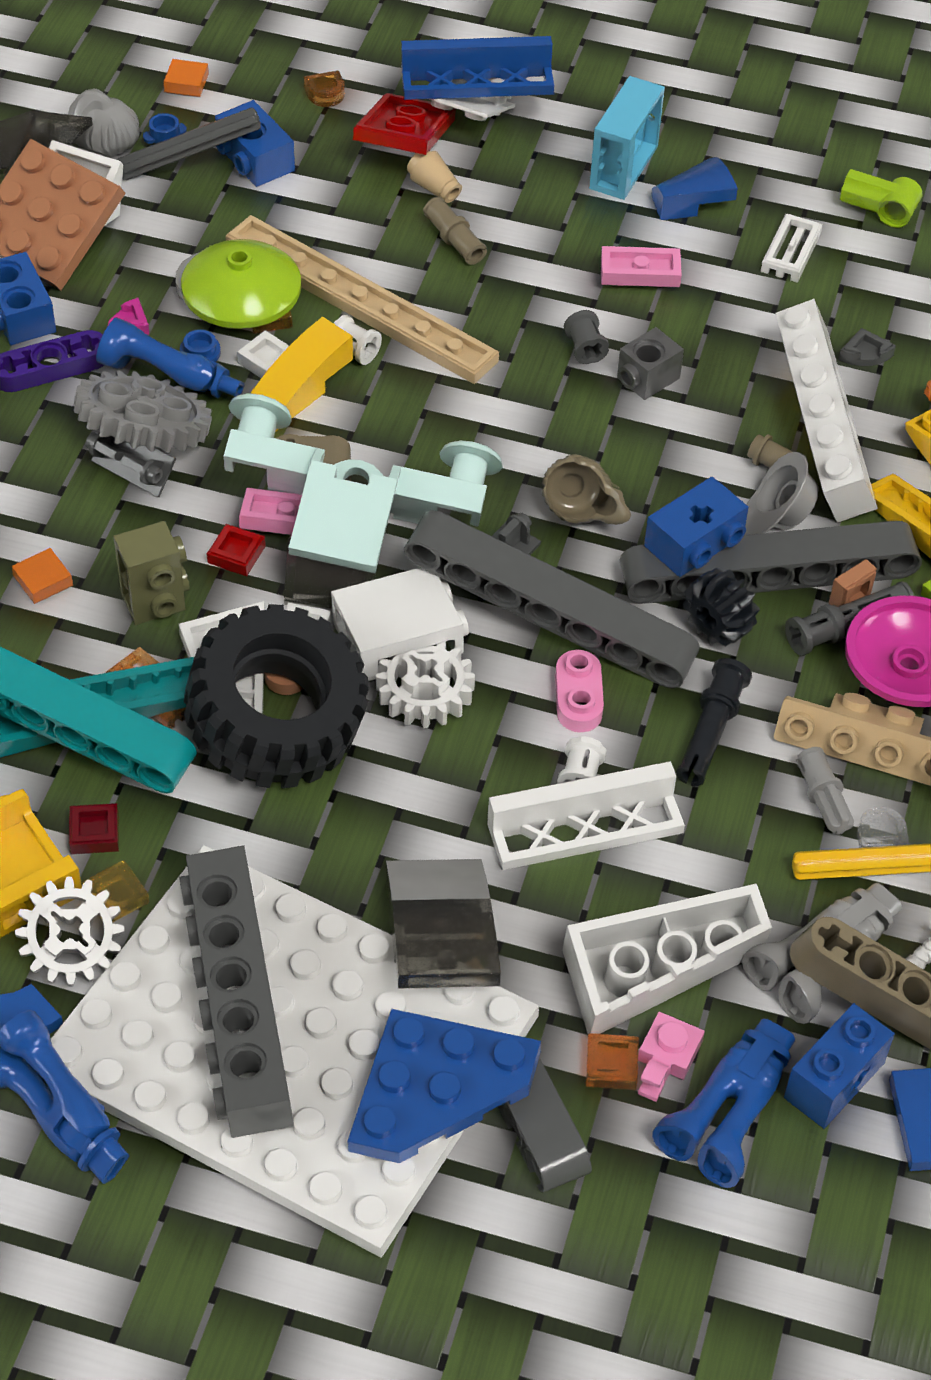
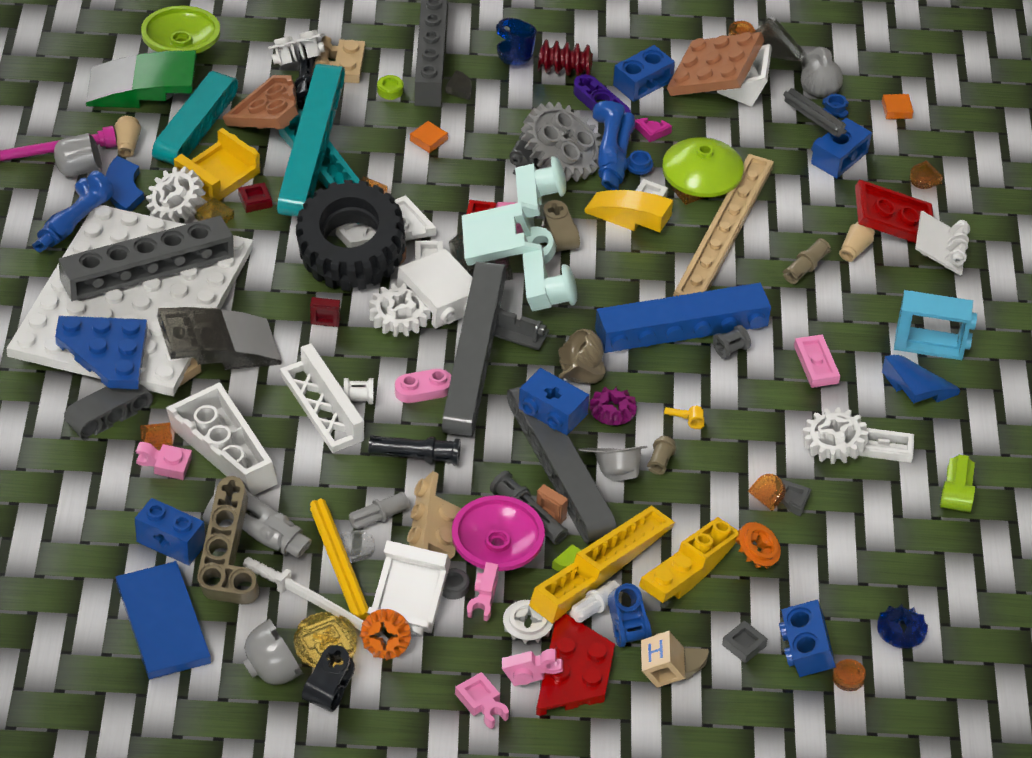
camera: 75 degrees right, 5 degrees down
olive brick [113,521,190,625] -> none
white bush [334,315,382,365] -> none
blue fence [401,36,554,100] -> none
flat silver brick [617,327,684,400] -> none
blue piece [652,1019,795,1188] -> none
black gear [682,568,760,647] -> none
white brick [776,299,878,523] -> none
none -> dark red tile [310,297,341,327]
none -> magenta gear [590,386,637,425]
none -> blue brick [595,282,771,353]
none -> yellow hand [664,405,704,429]
none -> clear orange tile [748,474,786,511]
none -> white gear [803,407,868,464]

